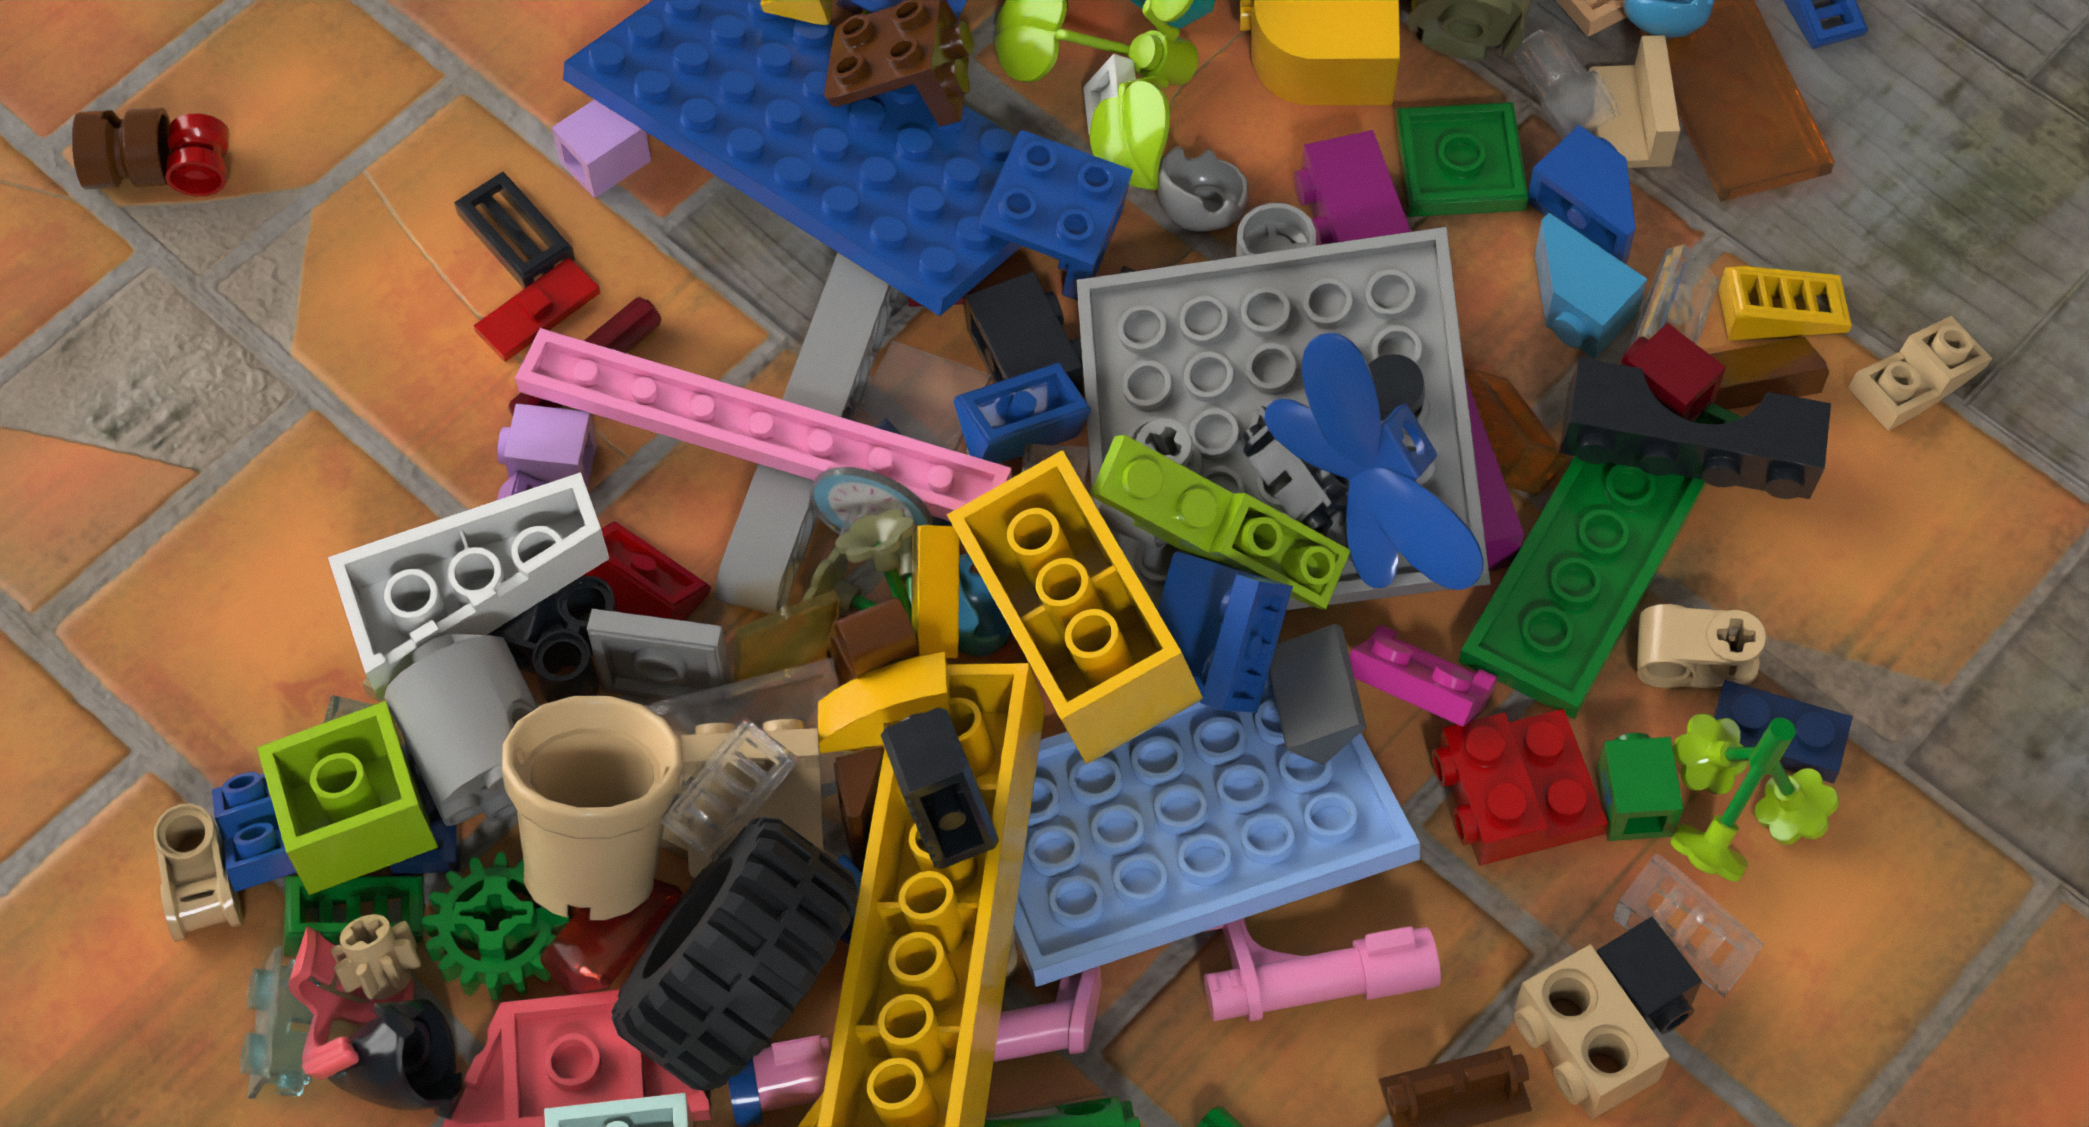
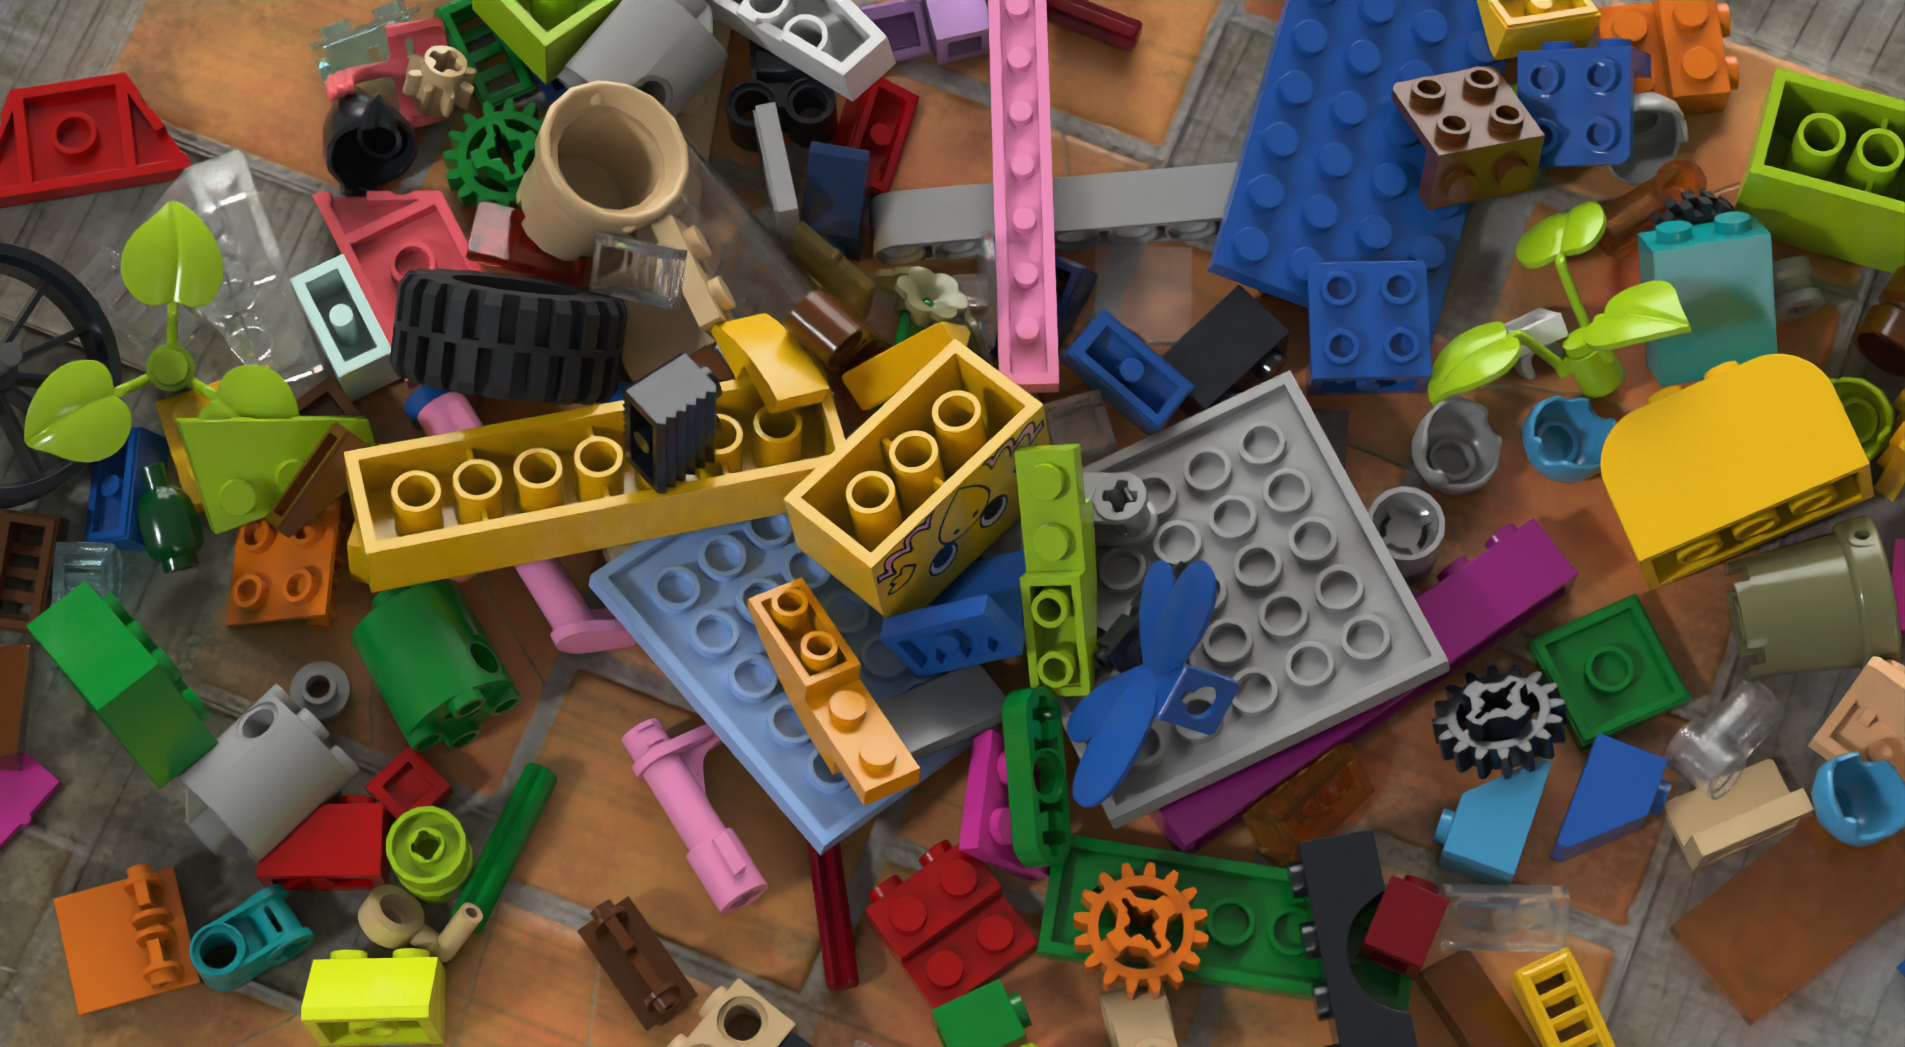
camera: 70 degrees right, 10 degrees up
black tile [1368,354,1425,421] -> none
none -> light orange slope [748,577,920,806]
none -> dark blue slope [800,141,873,263]
none -> dark red axle [806,839,859,991]
none -> green beam [1002,686,1071,868]
none -> orange gear [1073,862,1209,1000]
none -> black gear [1432,665,1568,779]
none -> dark azure hair [1521,396,1617,484]

